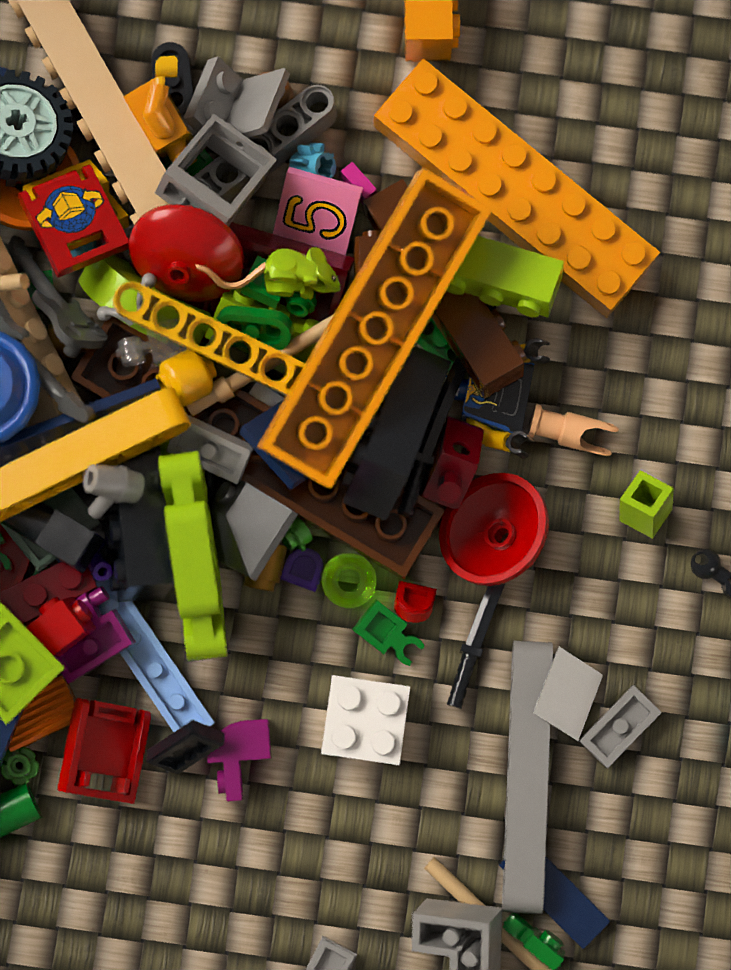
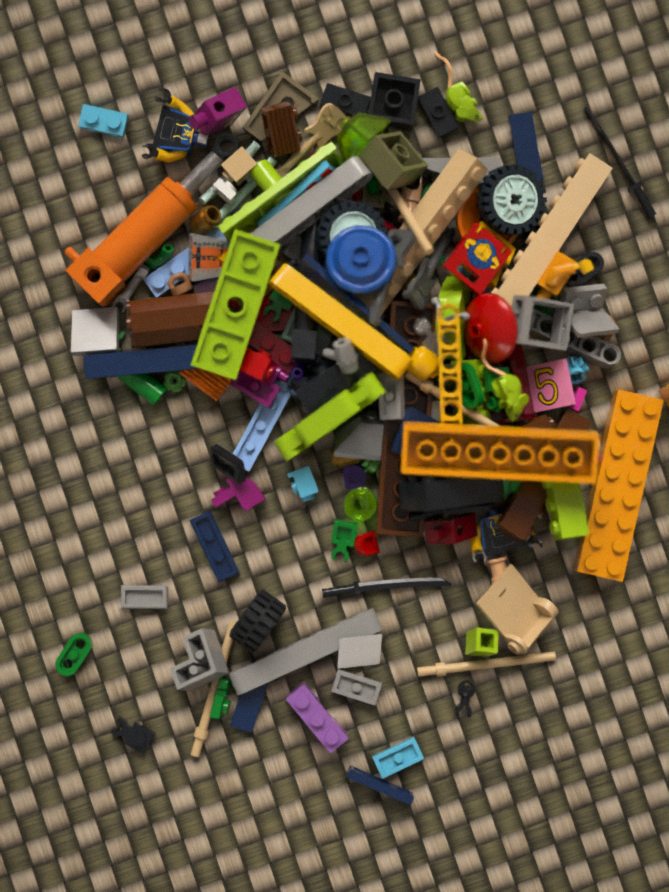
camera: 60 degrees right, 5 degrees up
red container [57,698,151,804] -> none
white brick [321,675,410,765] -> none
red dish [439,473,549,586] -> none
none -> dark blue tile [189,510,240,583]
none -> black tyre [229,589,286,653]
none -> medium lavender arch [286,681,349,754]
none -> medium azure brick [287,466,319,502]
none -> tan bar [417,652,556,677]
none -> tan door [476,564,559,654]

